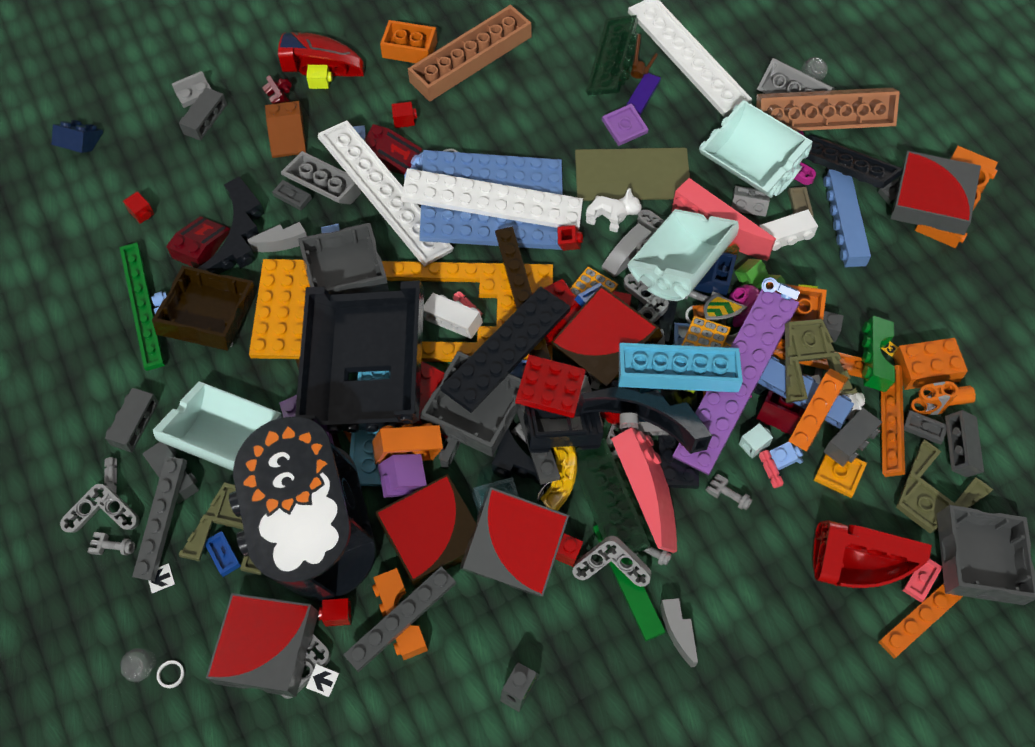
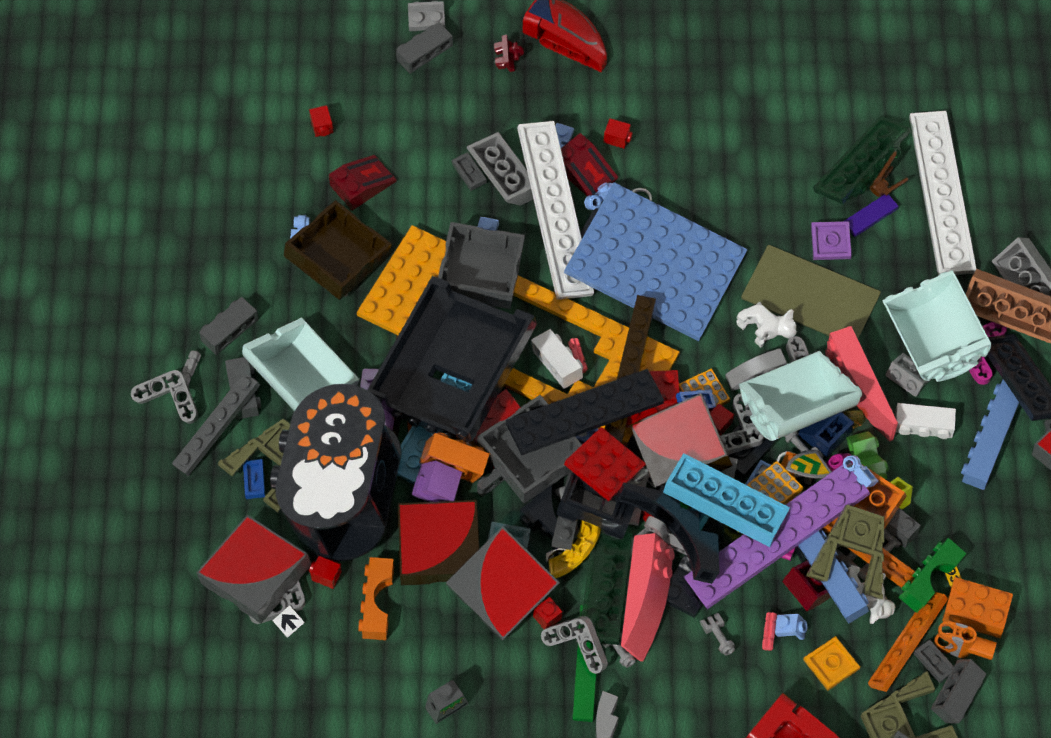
camera: 25 degrees right, 0 degrees up
dark blue slope [51,120,103,153] -> none
light grey hinge [87,532,135,555] -> none
green plate [119,242,165,371] -> none
clear hair [120,648,157,682] -> none
white sticker [148,563,175,593] -> none
white piece [157,660,185,688] -> none
black arch [197,176,264,275] -> none
light grey slope [247,222,307,252] -> none
dark orange slope [265,101,306,158] -> none
neon yellow brick [306,65,333,89] -> none
dark grey plate [343,566,456,673] -> none
orange brick [380,20,438,63] -> none
white plate [401,168,583,230] -> none
nougat brick [408,5,531,102] -> none
red brick [558,225,583,251] -> none
light aqua brick [739,423,773,458] -> none
dark tan tile [788,187,814,217] -> none
orange arch [788,368,849,451] -> none
dark grey brick [824,408,882,467] -> none

